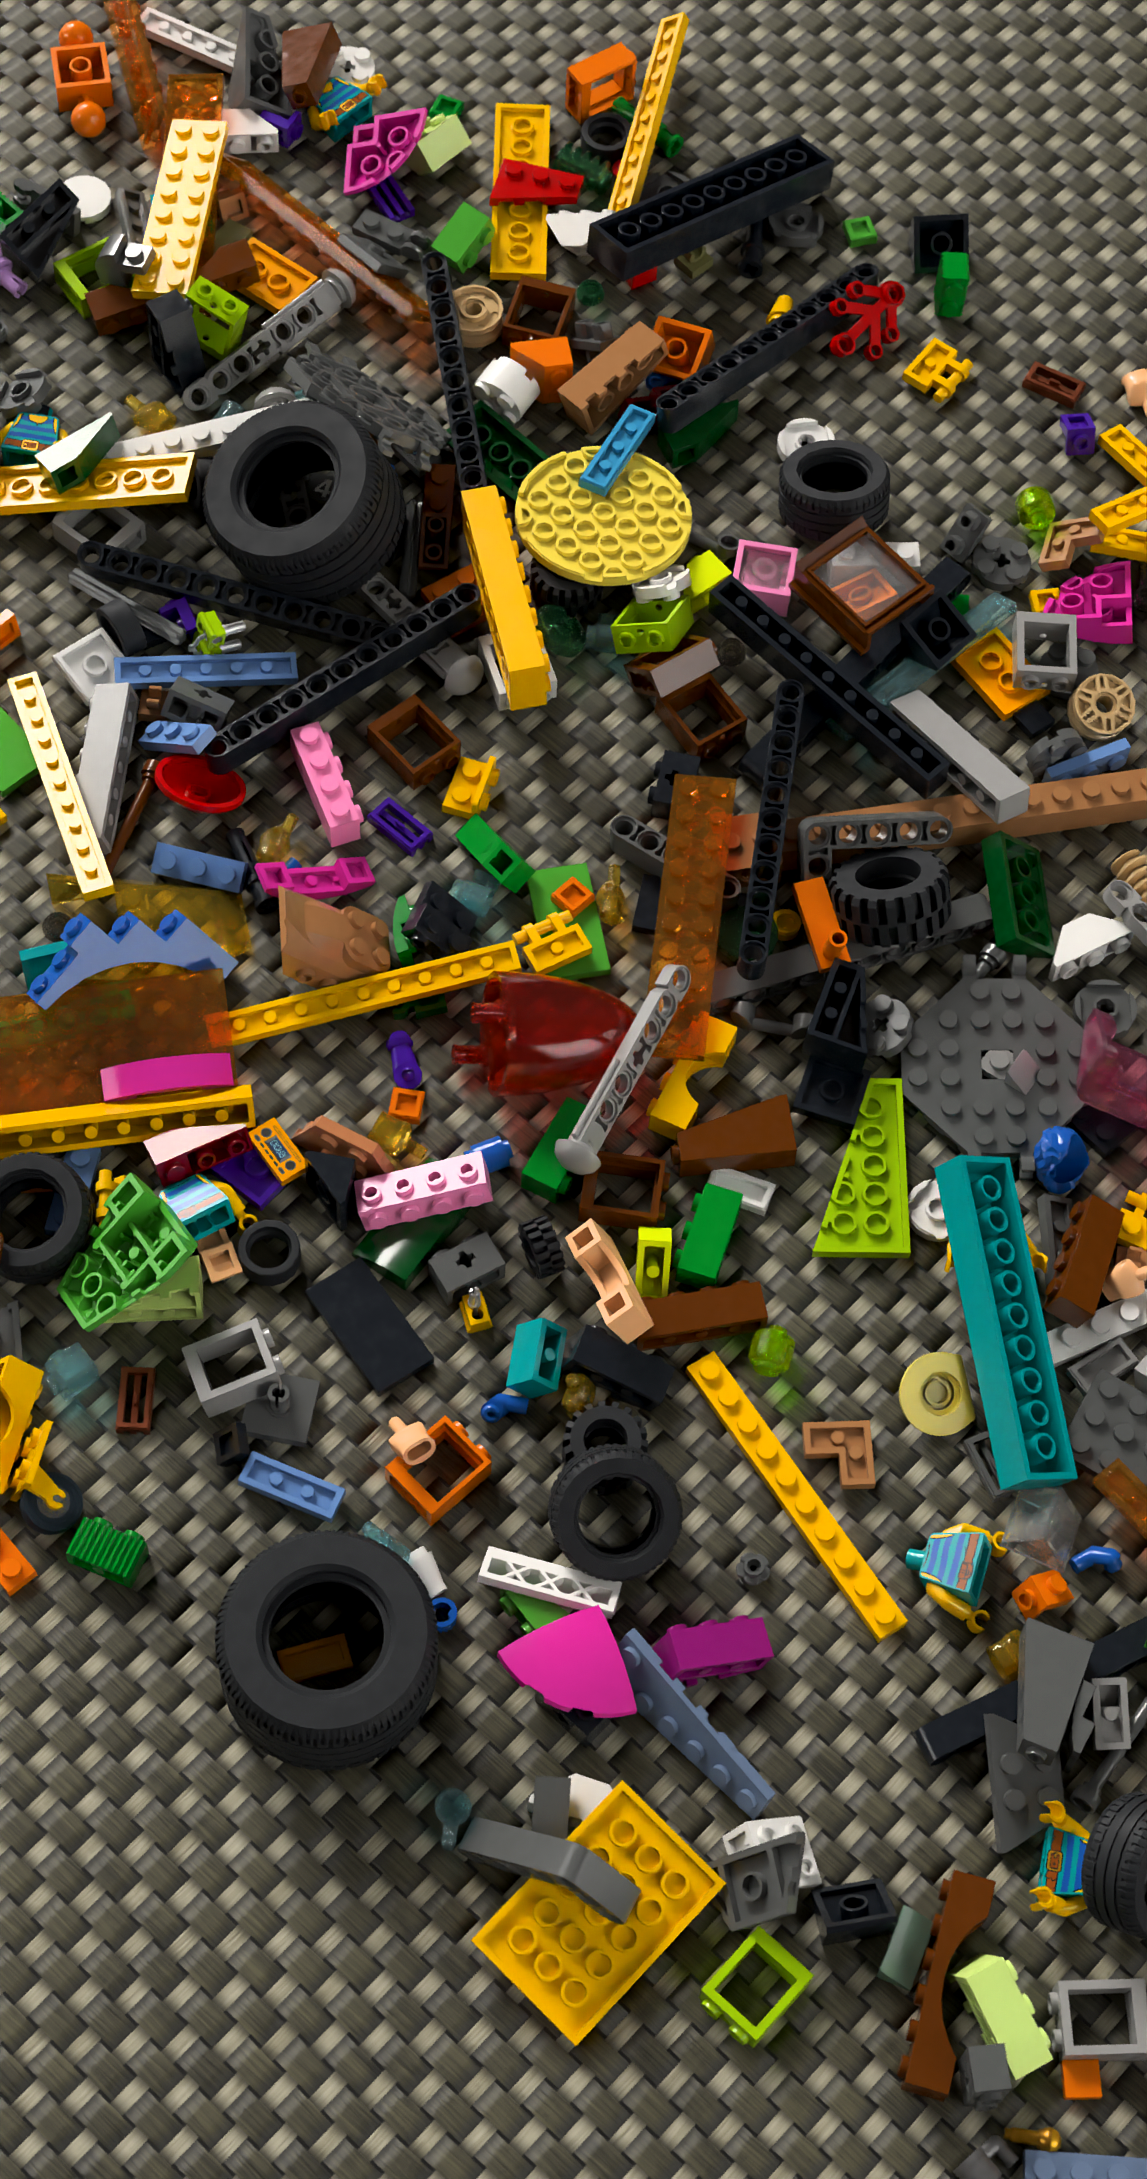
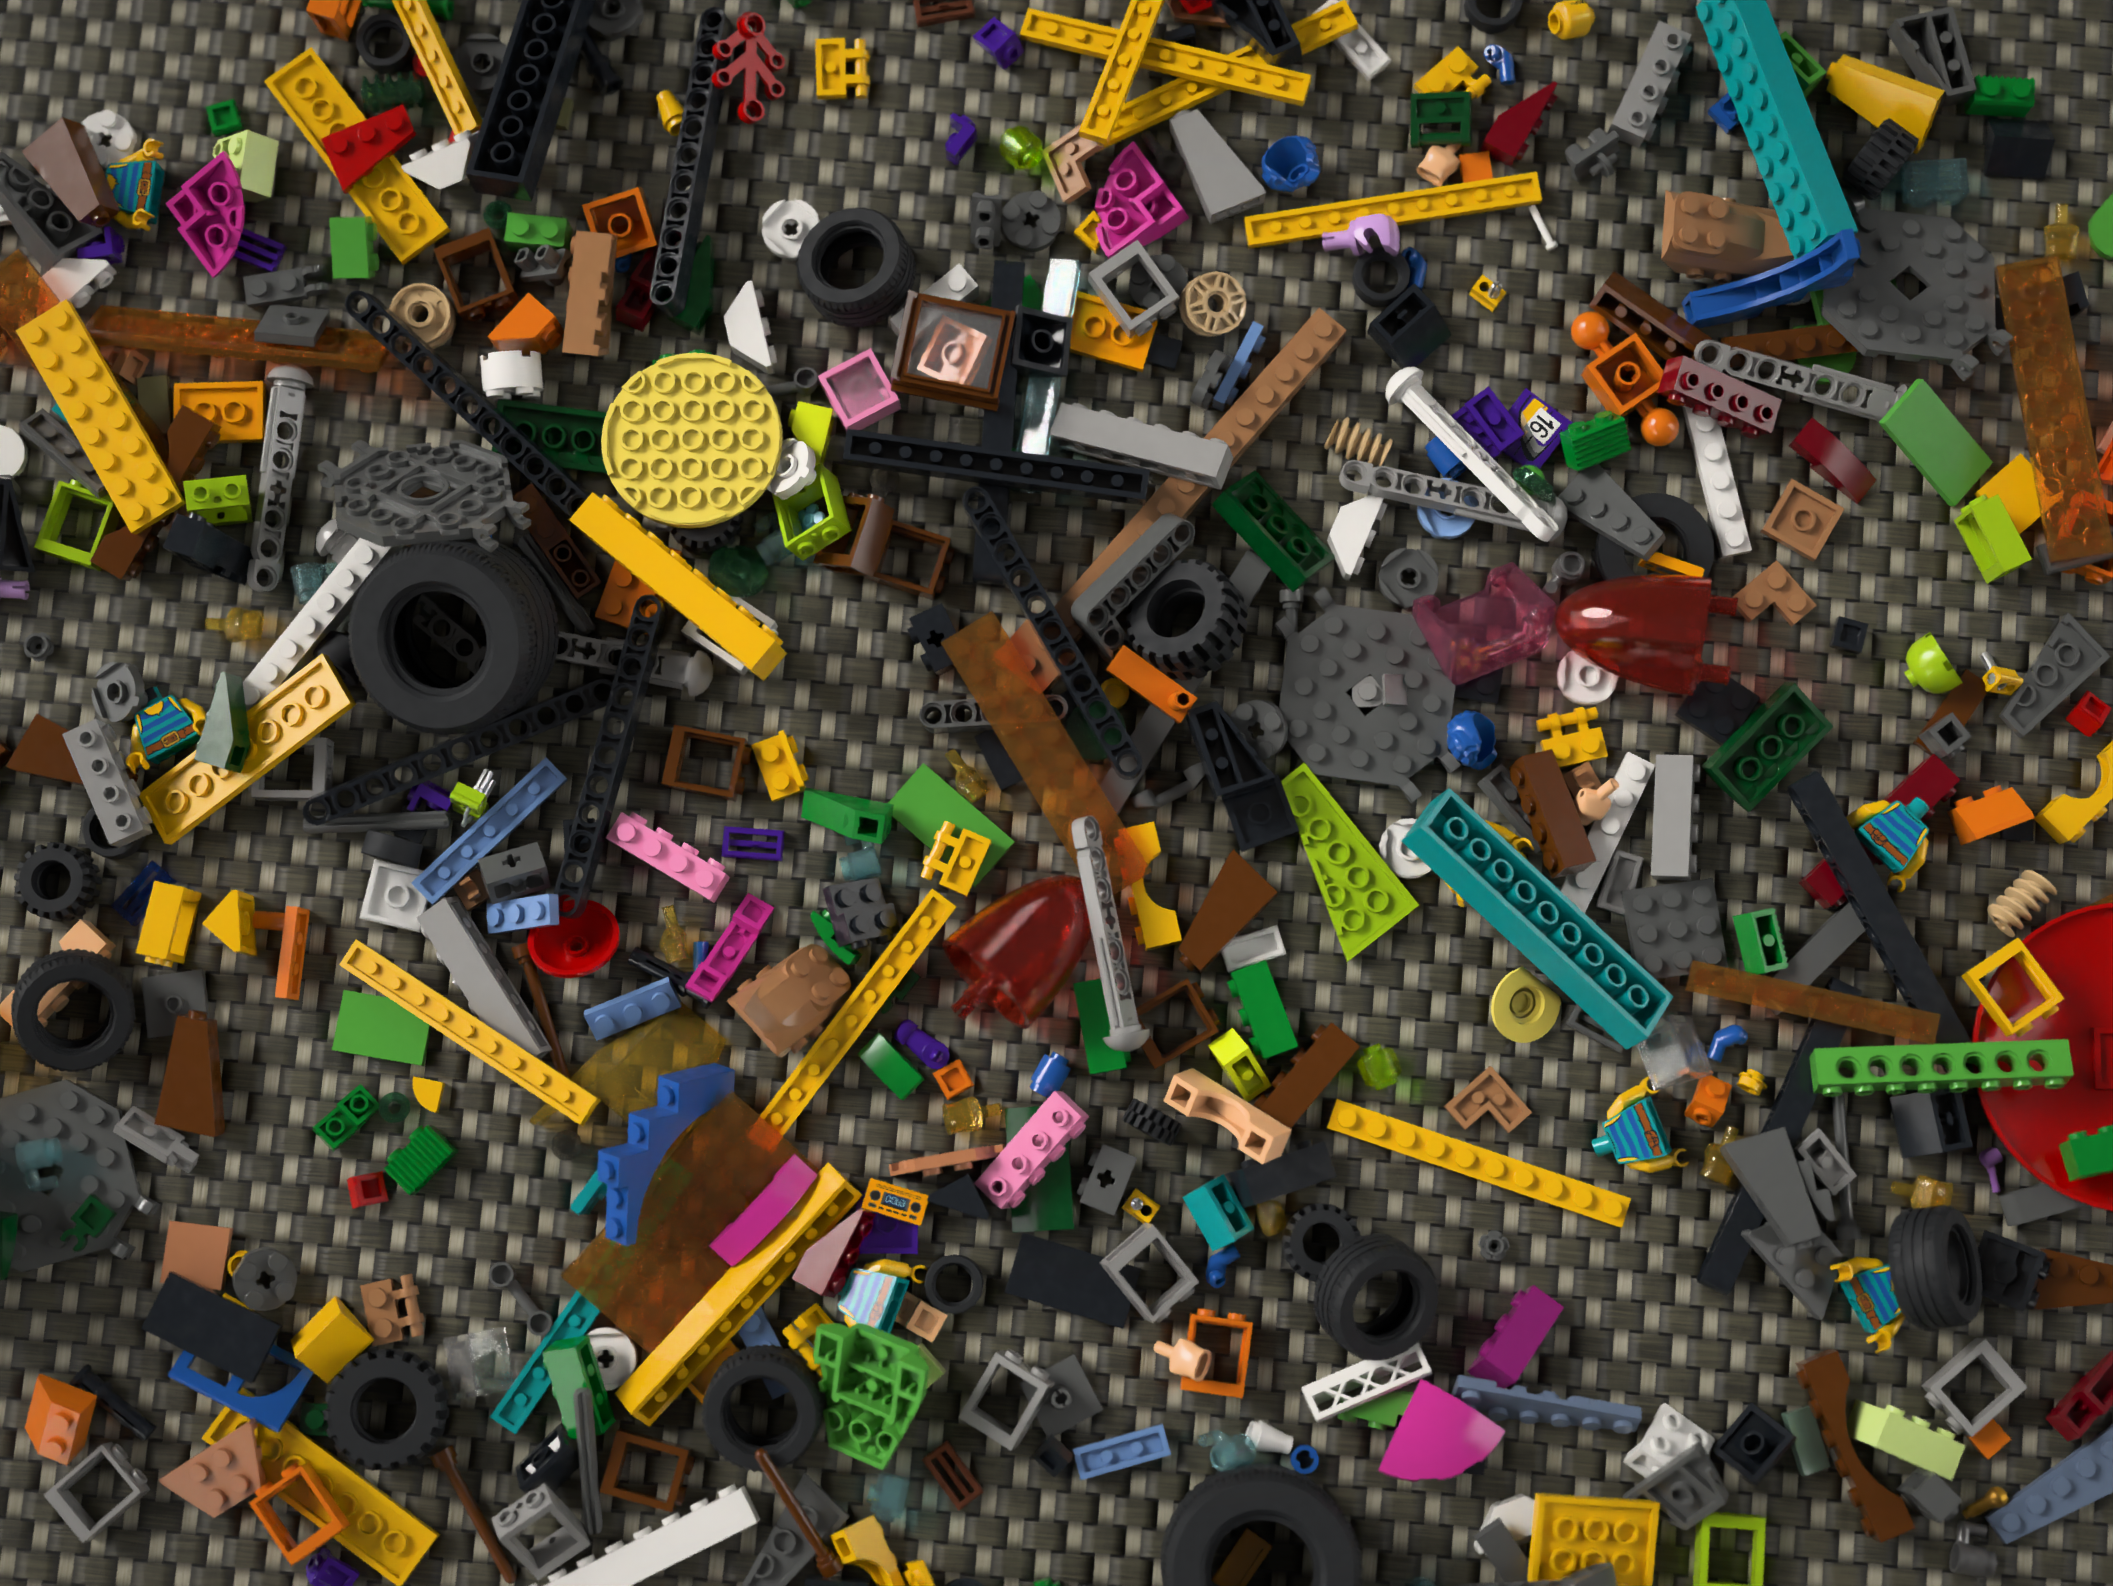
camera: 30 degrees left, 20 degrees up
dark grey brick [95,234,156,287] -> none
orange tile [551,876,595,919] -> none
dark azure tile [578,404,656,497] -> none
none -> bright green brick [504,212,573,253]
none -> white slope [724,281,778,375]
none -> green slope [858,1032,924,1101]
none -> dark purple bracket [945,112,978,166]
none -> light grey window [1099,1222,1199,1323]
none -> yellow plate [1737,1069,1767,1096]

